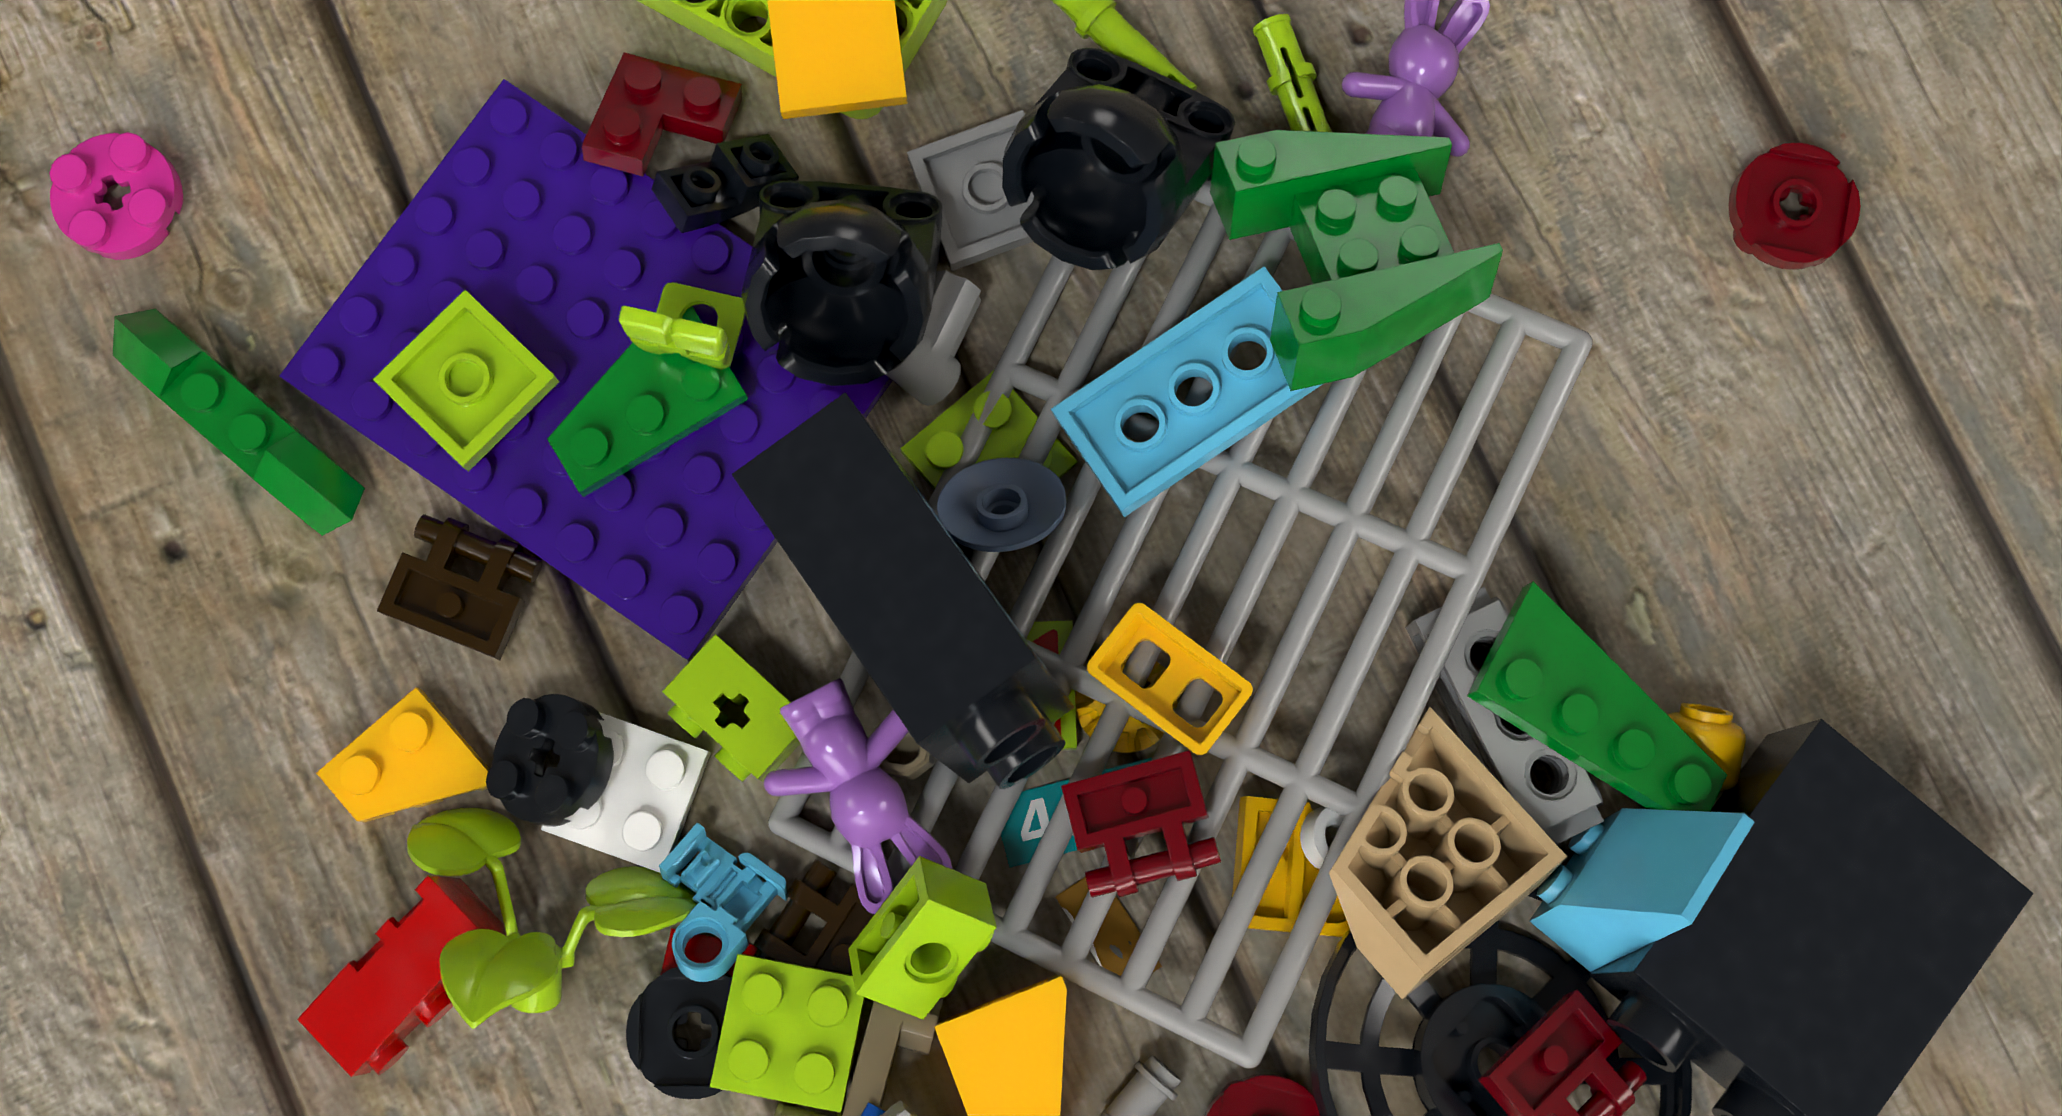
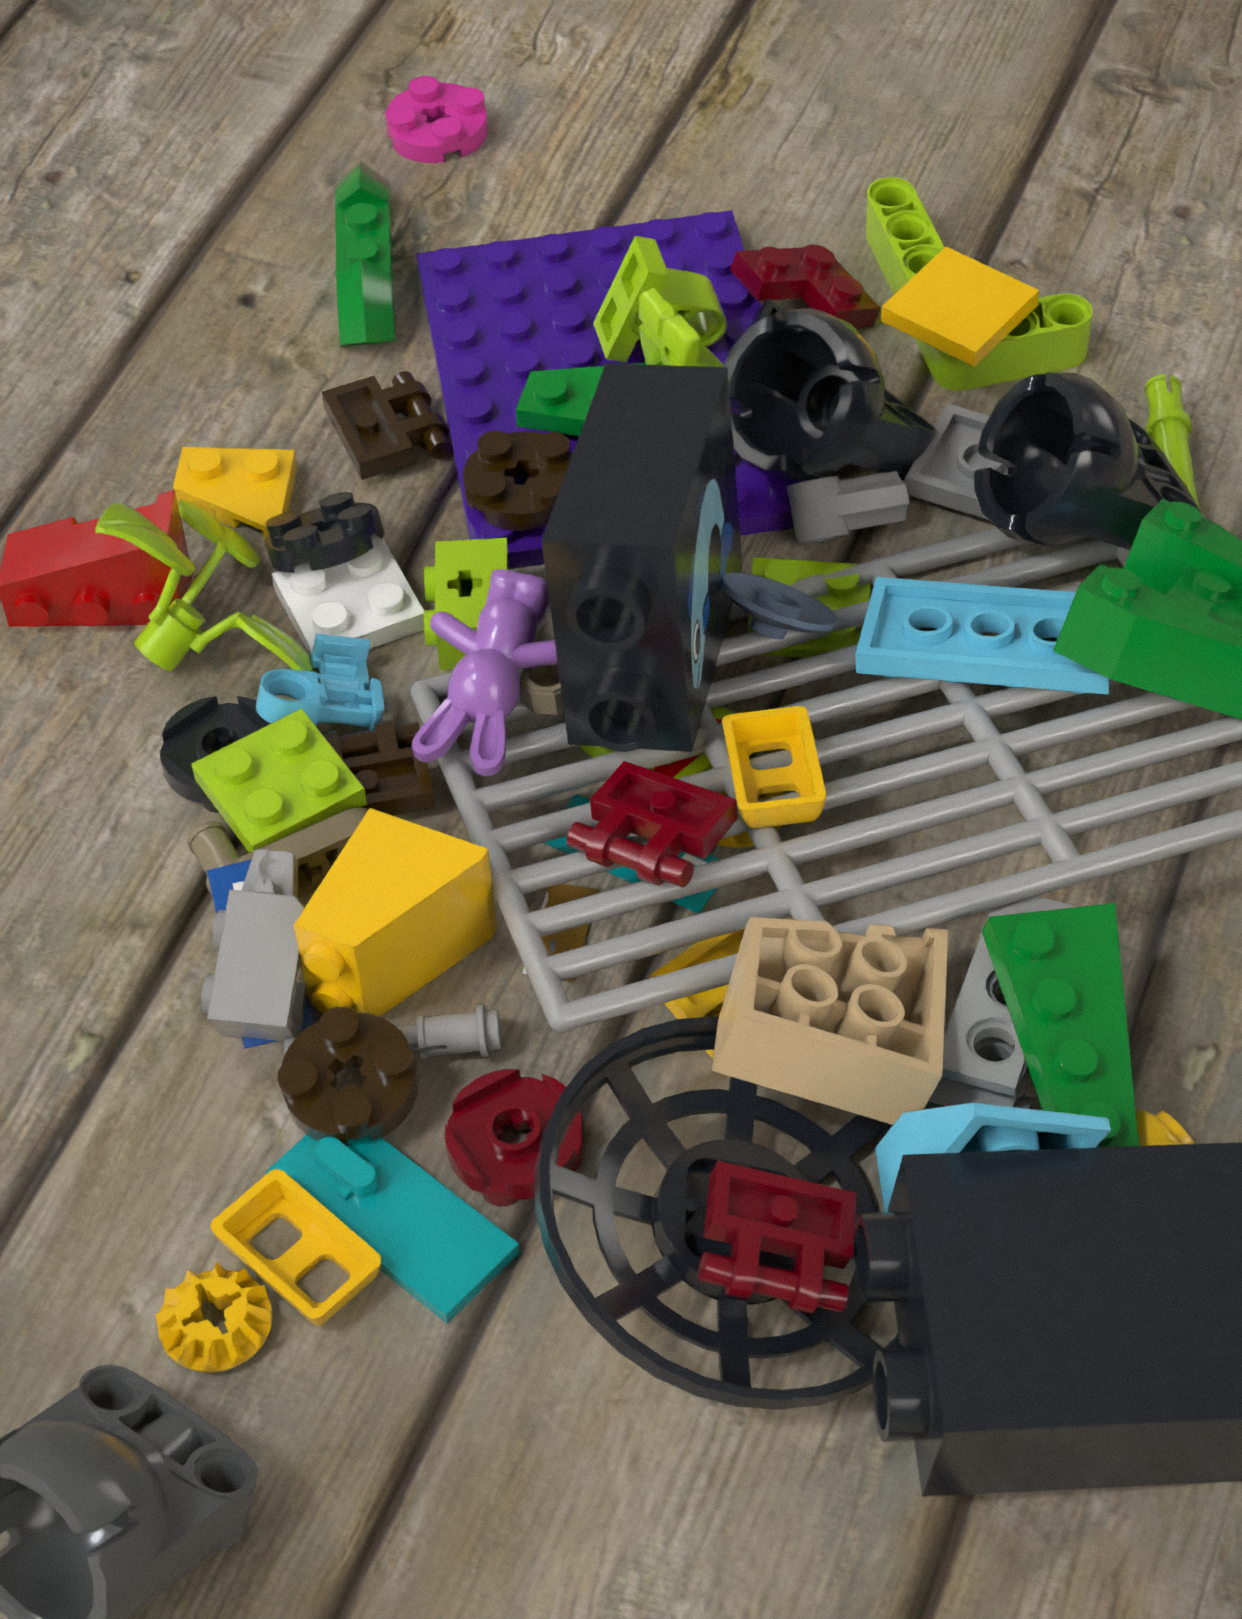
camera: 50 degrees right, 30 degrees down
lime plate [373,290,560,472] -> none
lime brick [848,856,997,1020] -> none
none -> dark brown plate [463,430,573,531]
none -> lime tile [593,236,727,363]

